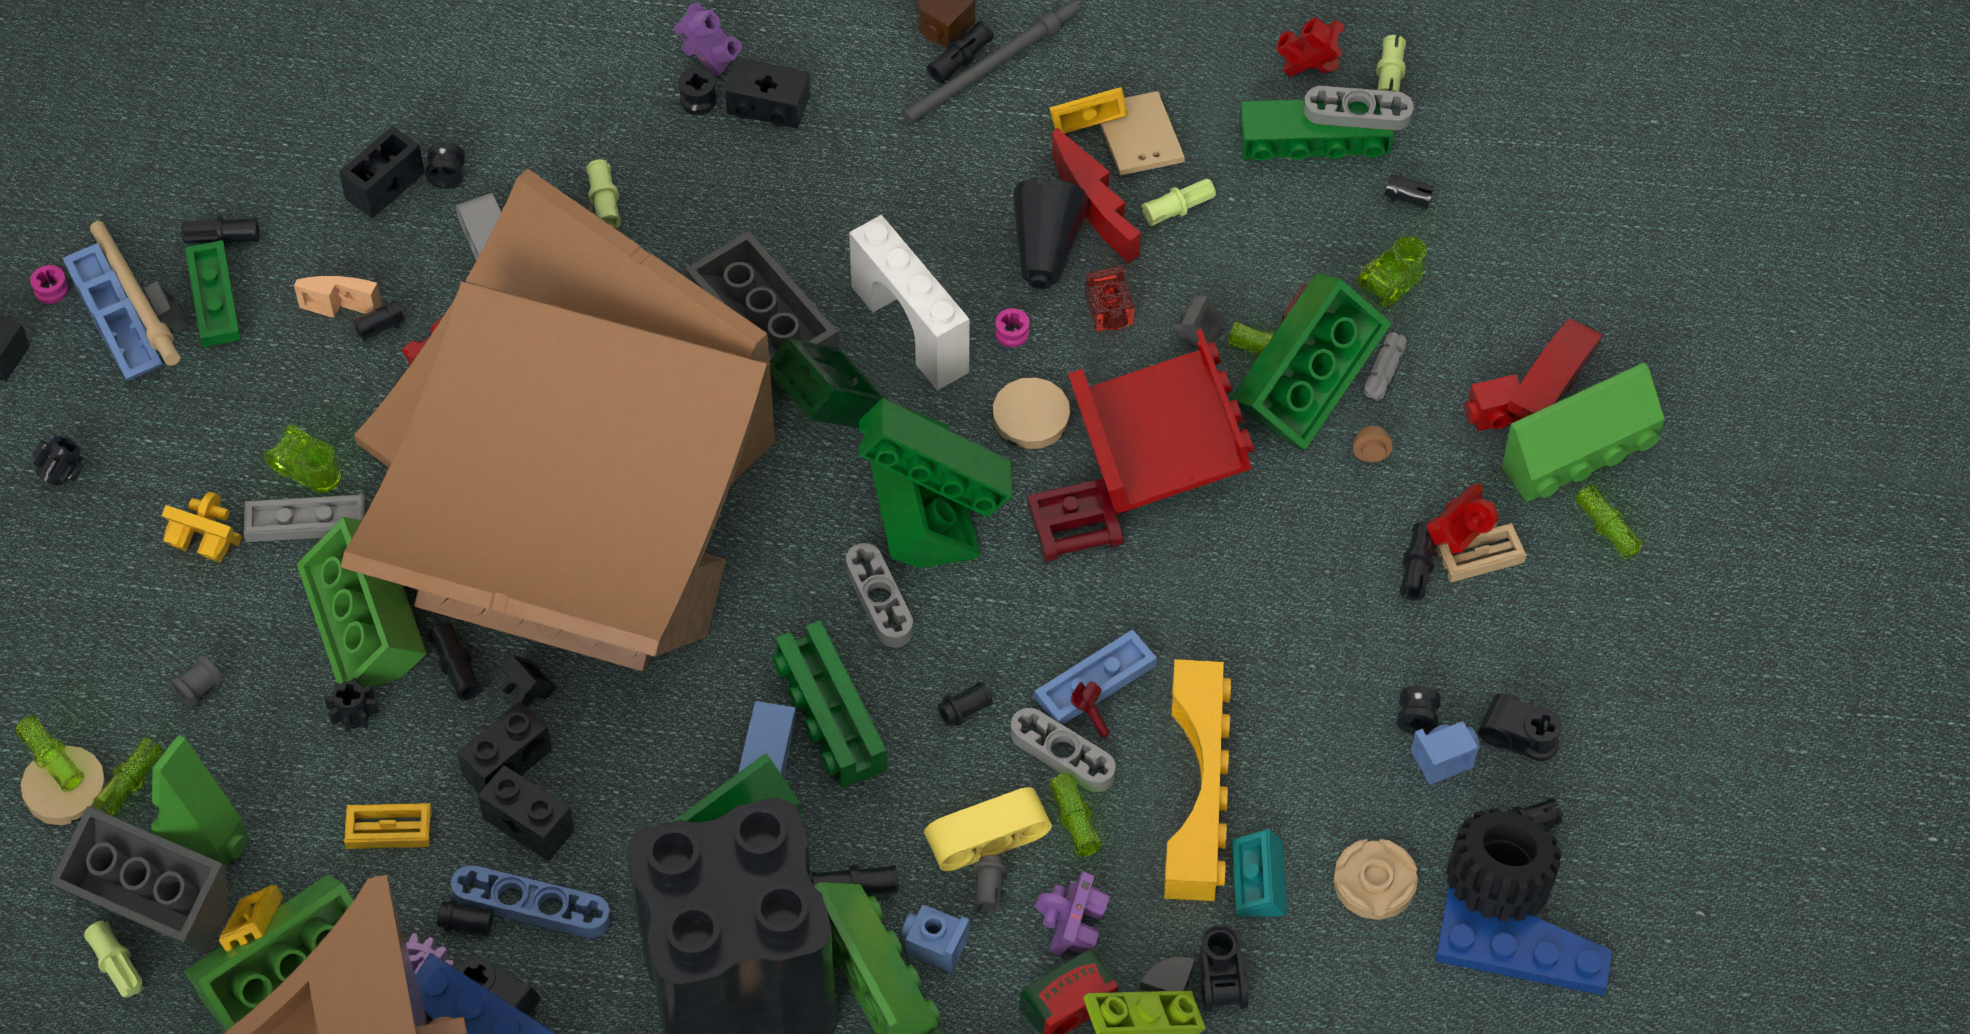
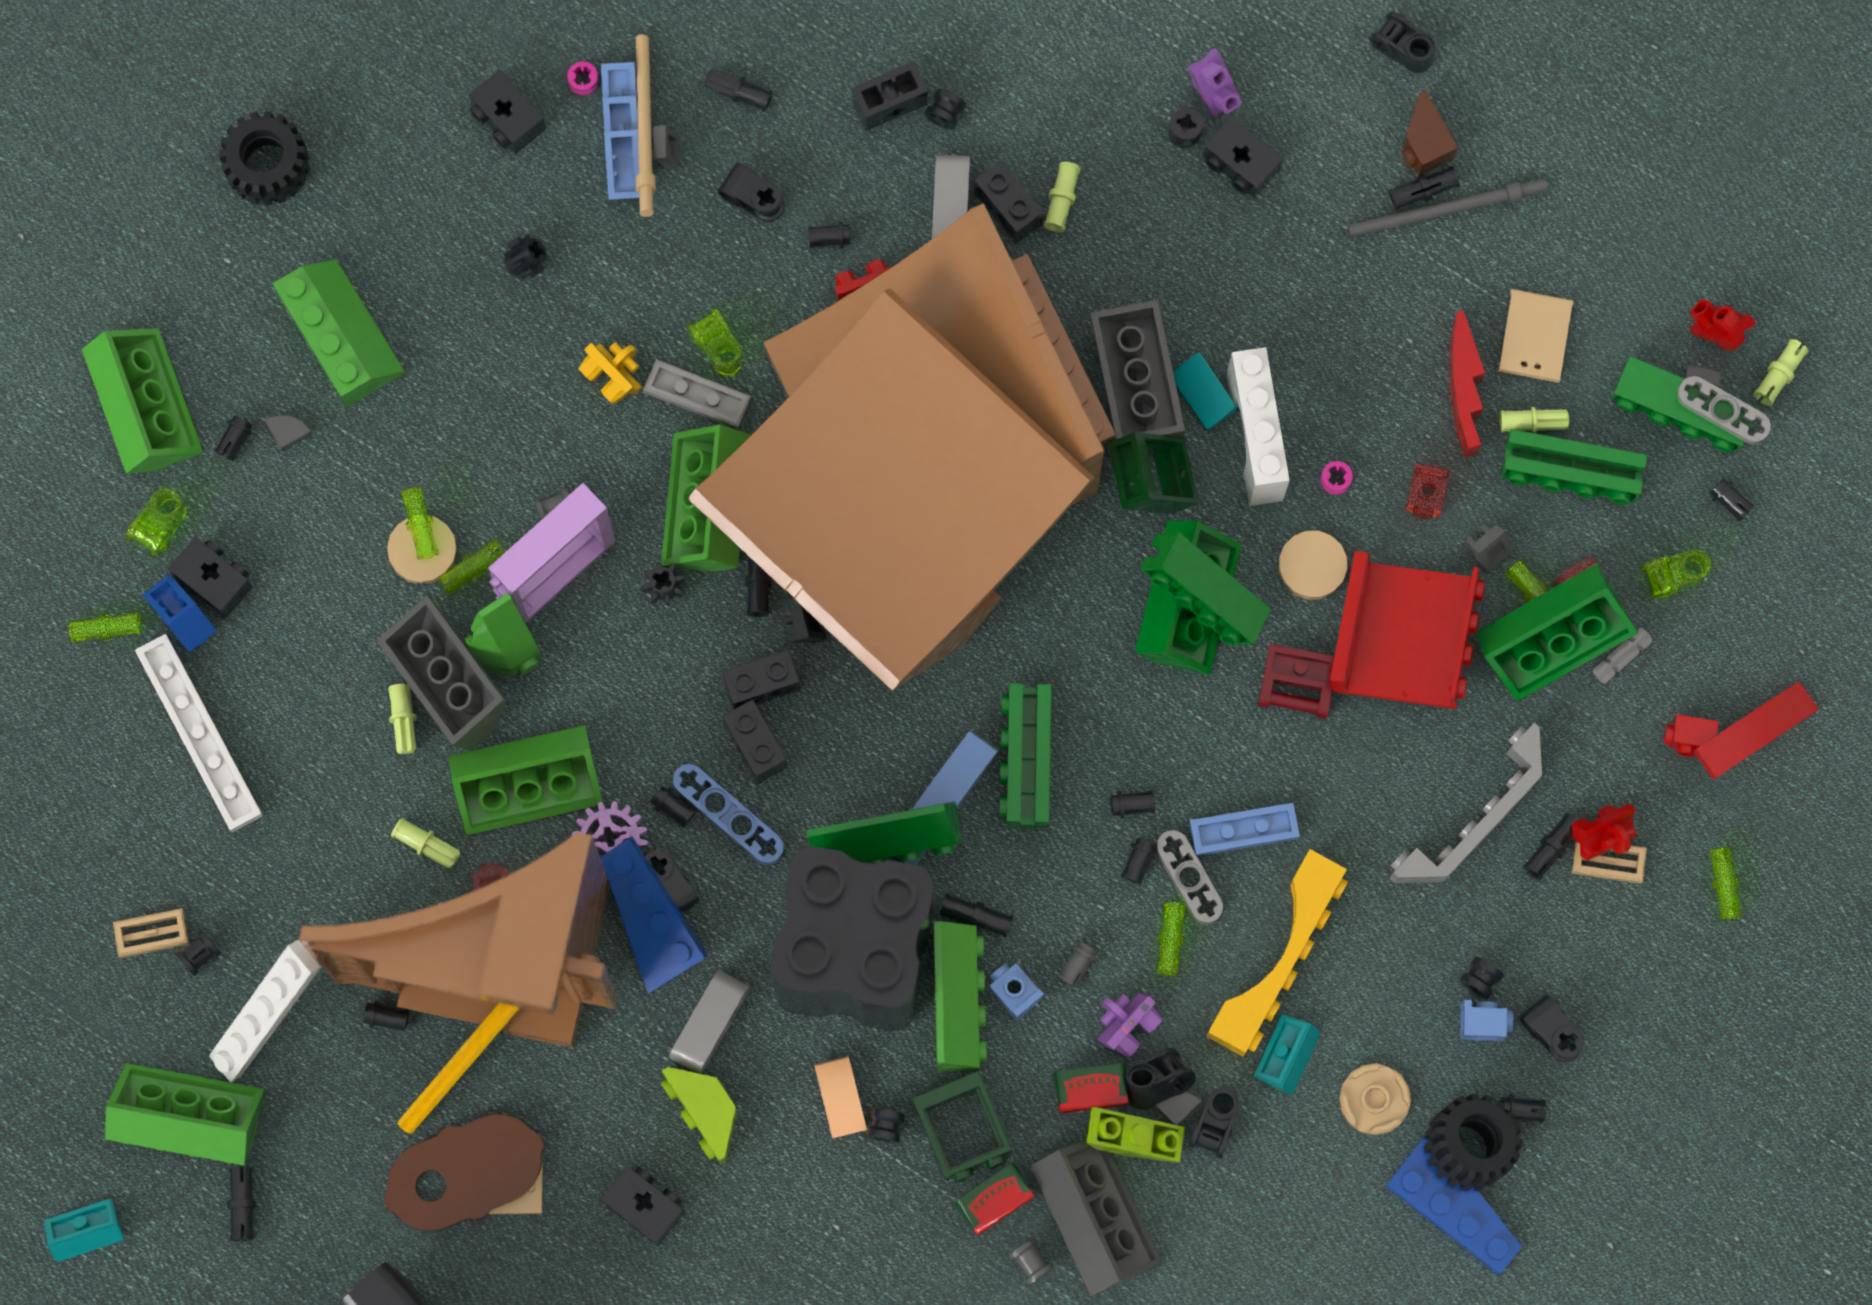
camera: 25 degrees right, 20 degrees up
green plate [185,240,241,347] -> none
yellow tile [219,885,283,952] -> none
light nougat slope [294,276,382,318] -> none
yellow tile [344,803,432,849] -> none
light grey beam [846,543,913,648] -> none
light yellow beam [924,787,1052,872] -> none
black cone [1013,178,1088,289] -> none
yellow slope [1049,87,1128,134] -> none
dark red hand [1071,681,1110,738] -> none
medium nougat plate [1353,426,1393,462] -> none
bright green slope [1501,362,1665,502] -> none
none -> lavender window [488,483,616,623]
none -> black piece [717,163,784,222]
none -> black pin [1121,838,1157,885]
none -> black piece [1126,1048,1196,1110]
none -> teal slope [1173,352,1237,431]
none -> light grey slope [1389,723,1542,883]
none -> green brick [1500,429,1647,505]

